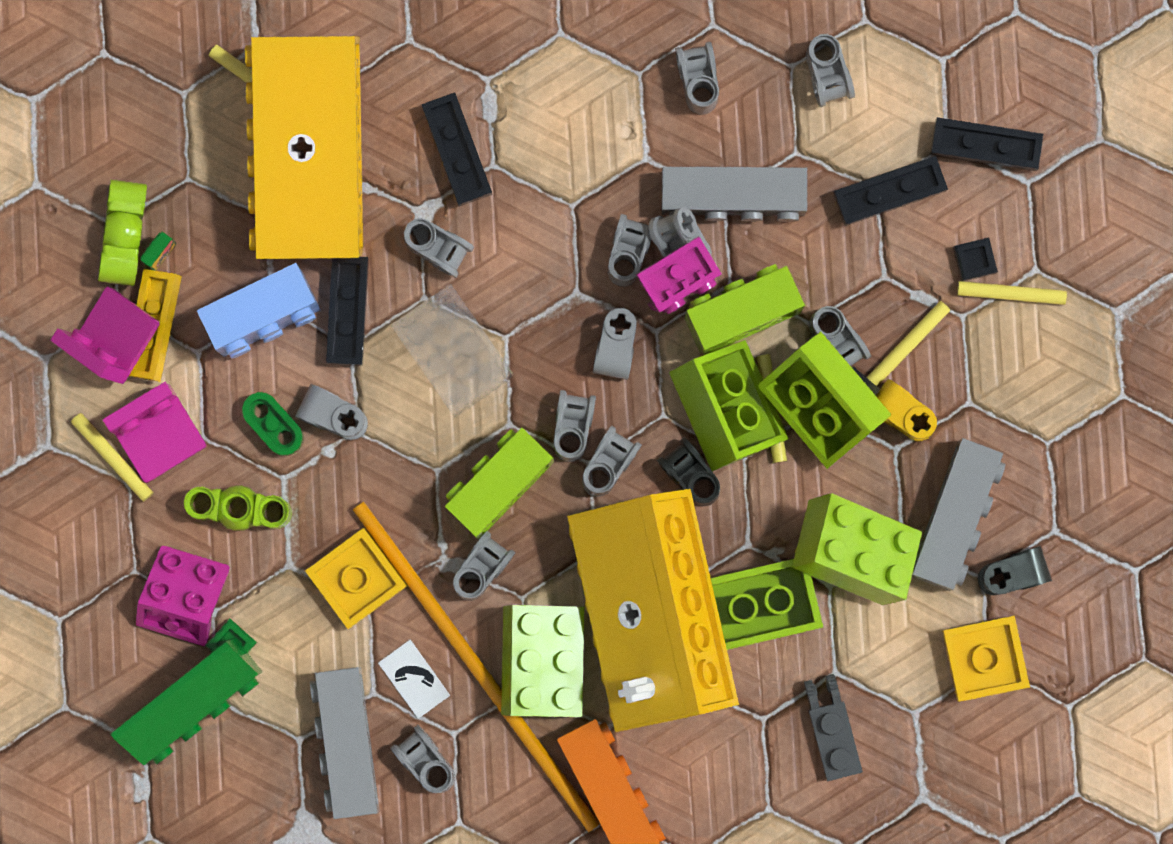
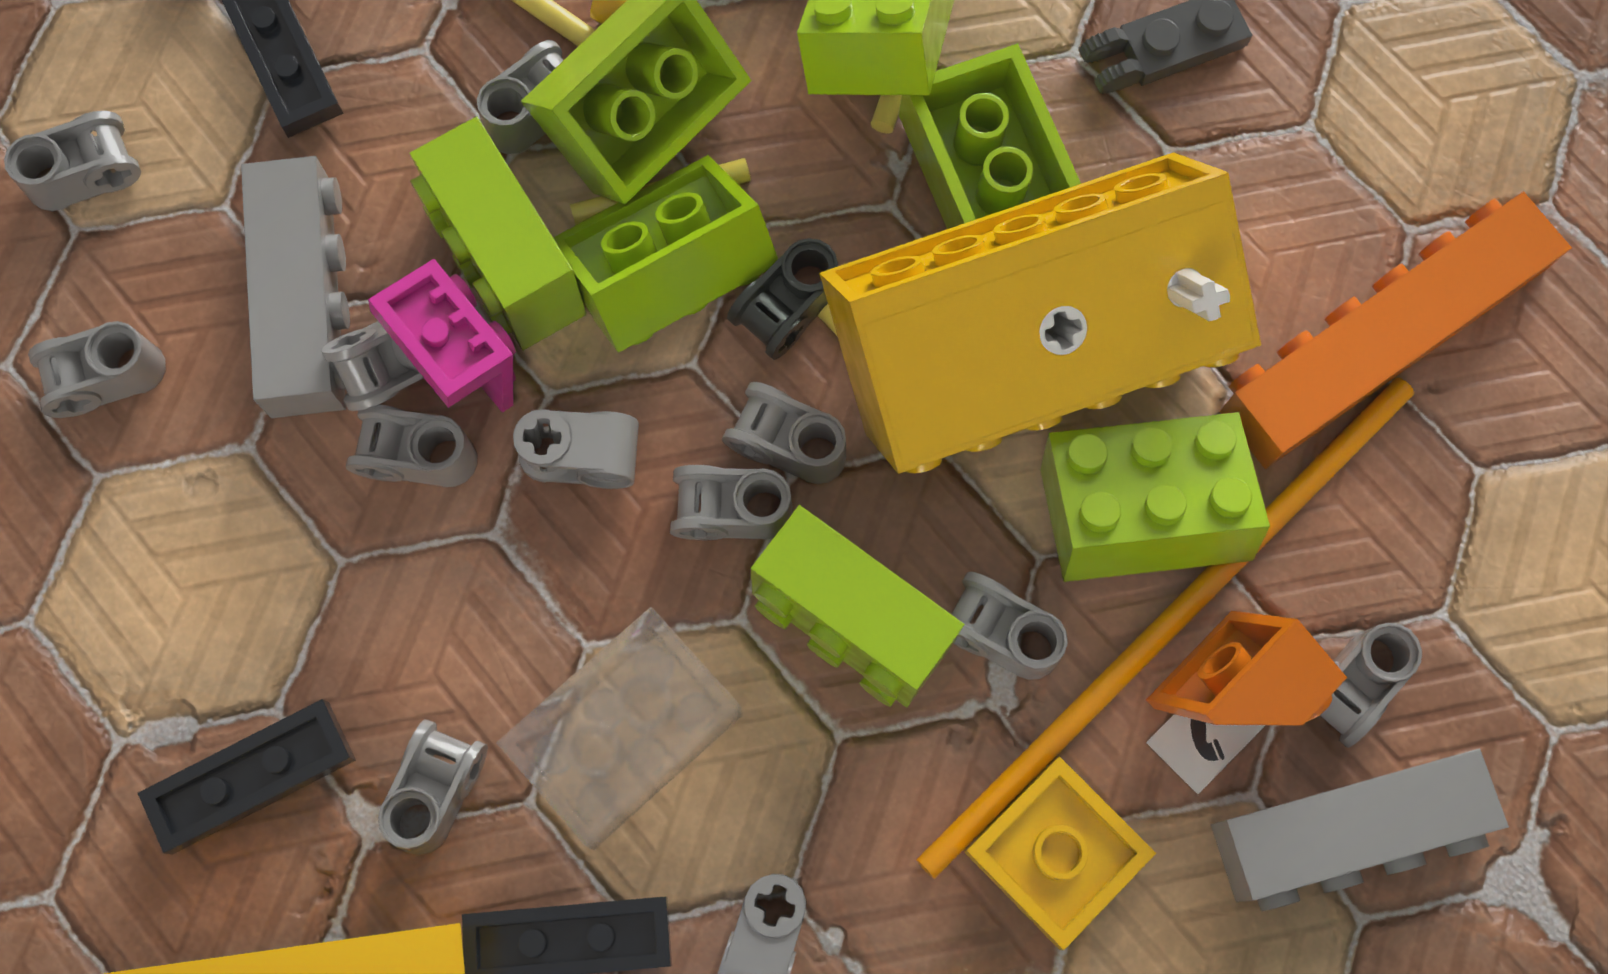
camera: 100 degrees left, 10 degrees down
none -> orange slope [1146,610,1347,725]

